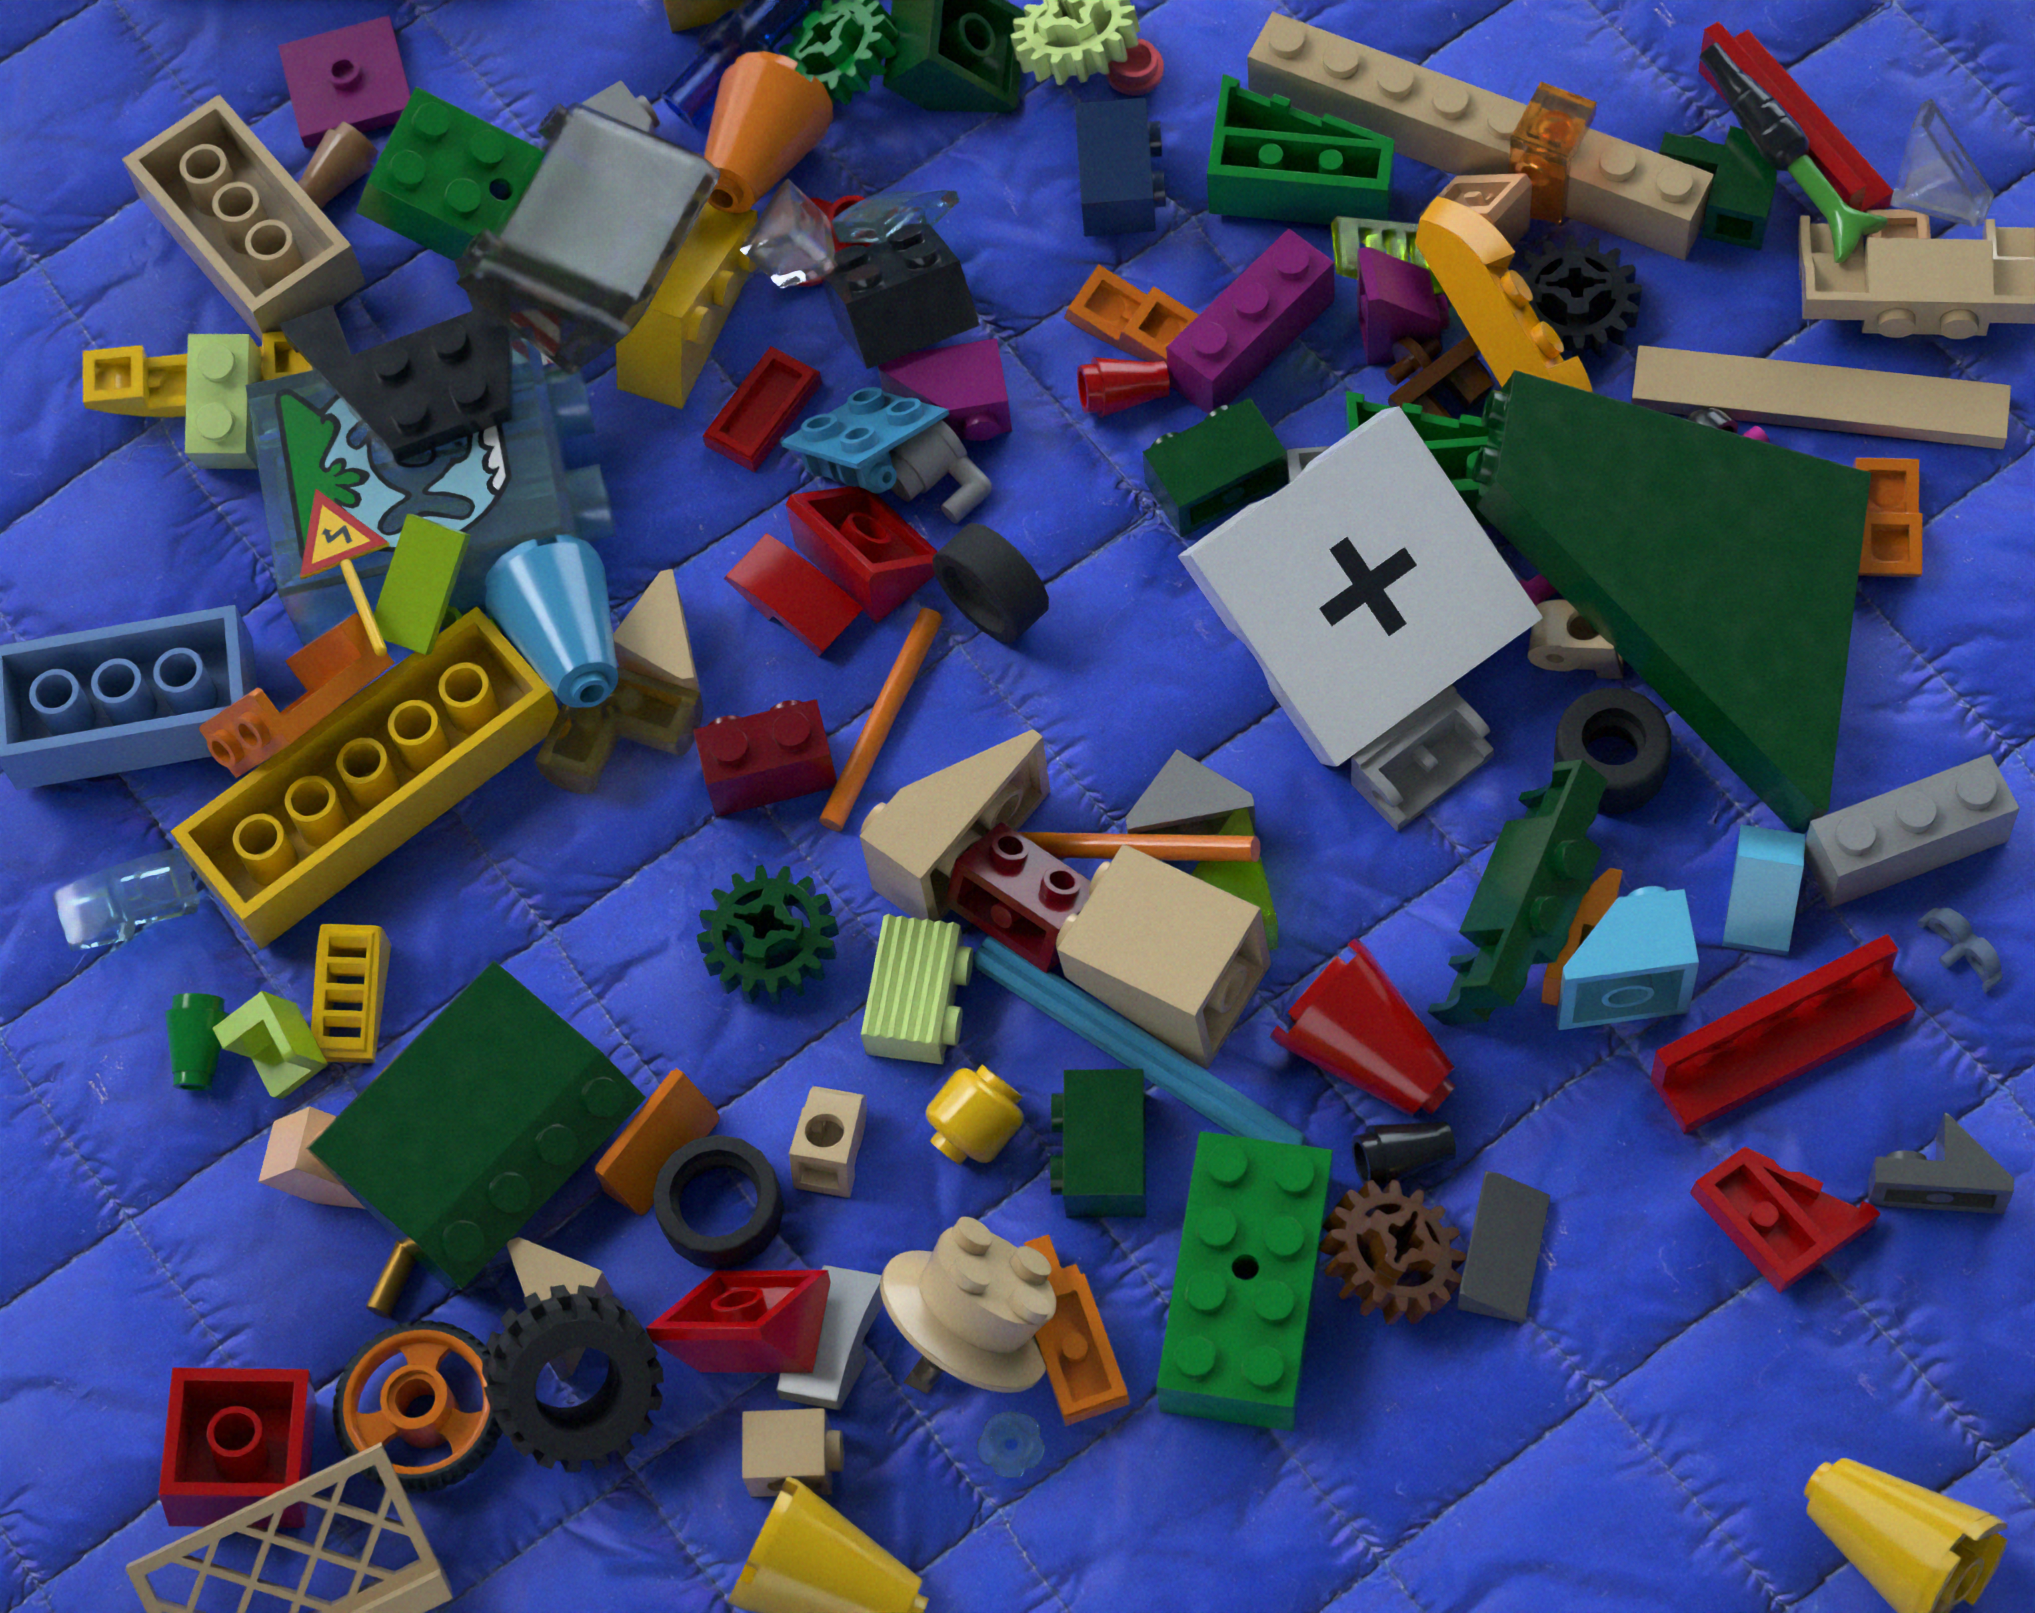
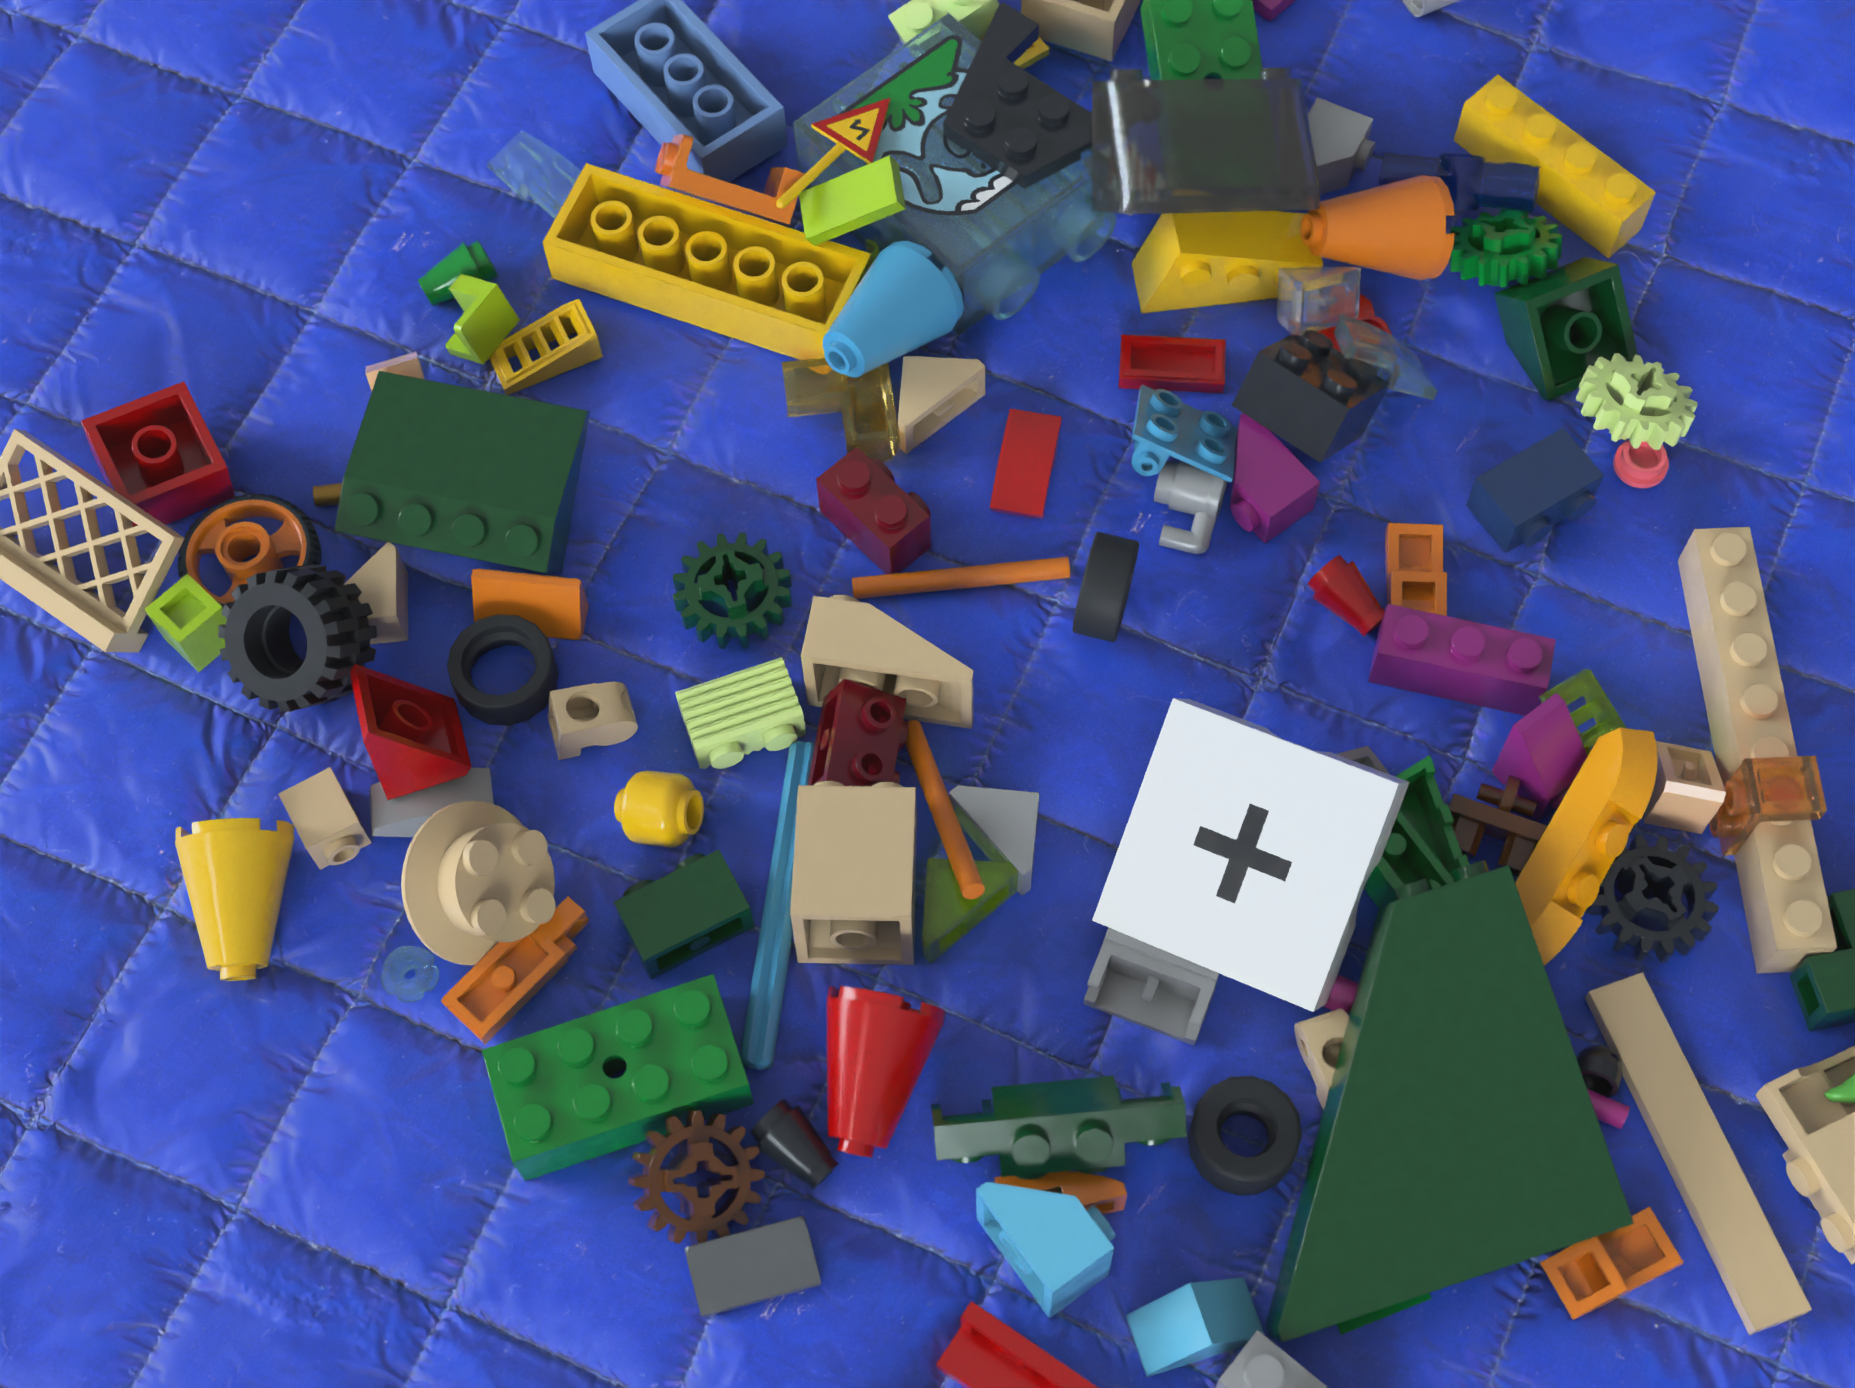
camera: 55 degrees right, 0 degrees up
red slope [785,486,938,624] -> none
dark green brick [1142,397,1288,538] -> none
green wedge [1207,74,1395,230] -> none
none -> lime panel [144,574,227,672]

